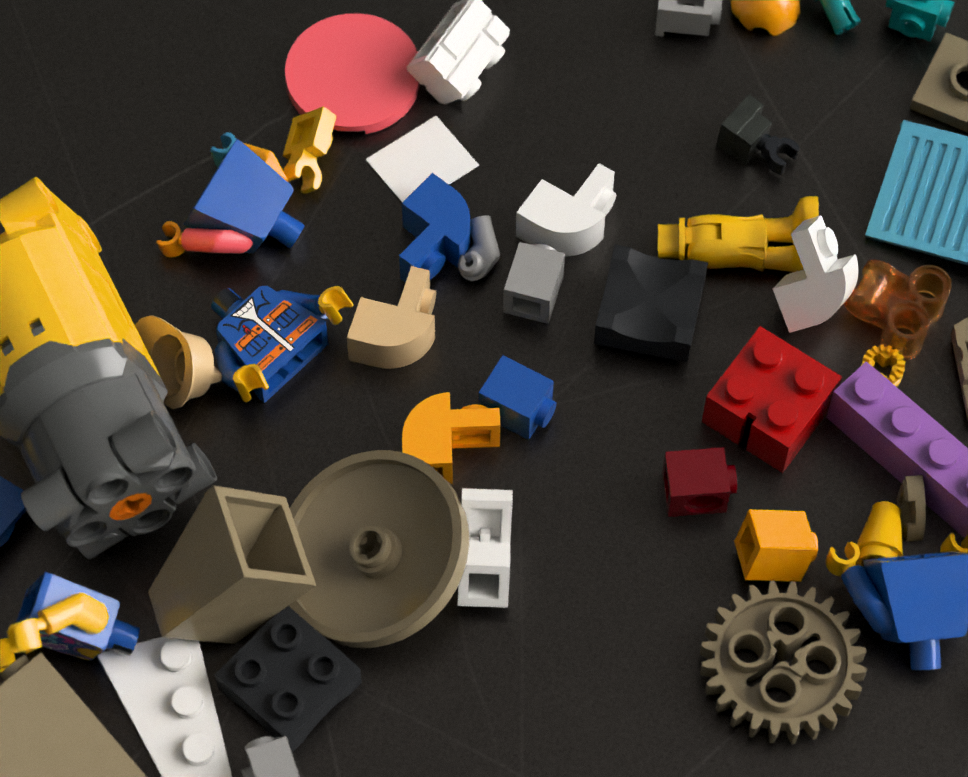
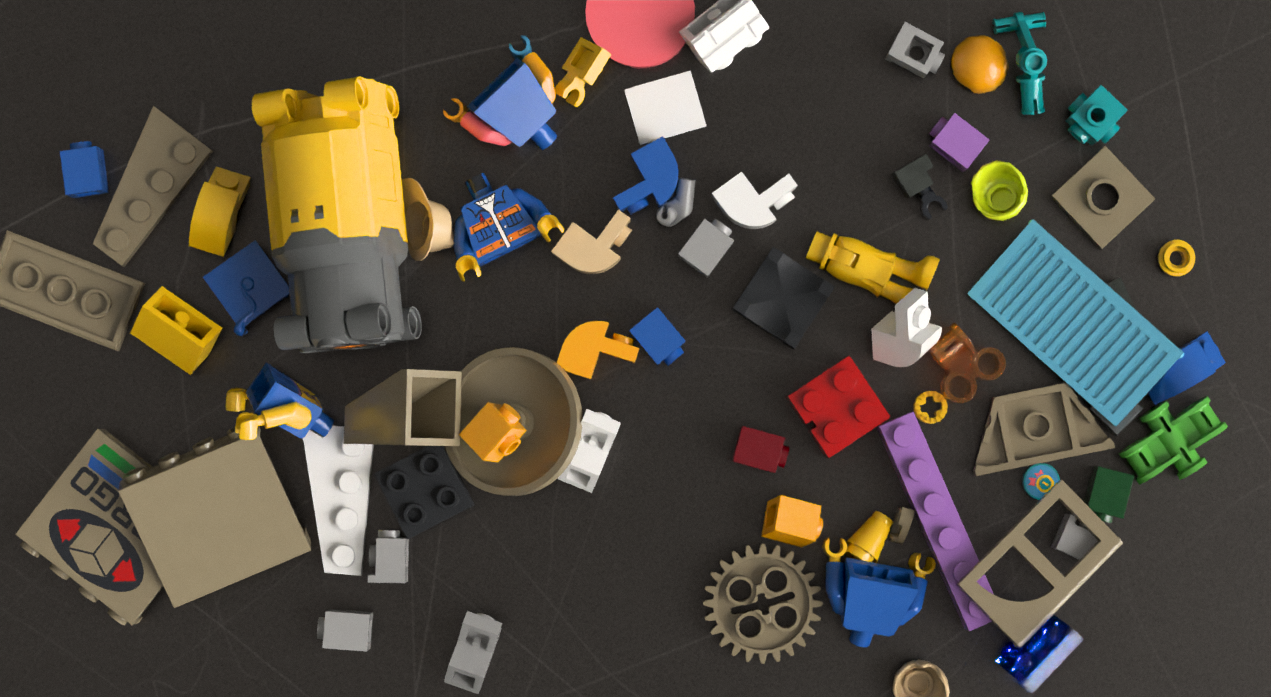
camera: 25 degrees right, 25 degrees up
none -> light orange brick [459,402,527,462]
none -> medium lavender brick [929,113,989,172]
none -> neon yellow hair [971,161,1028,221]

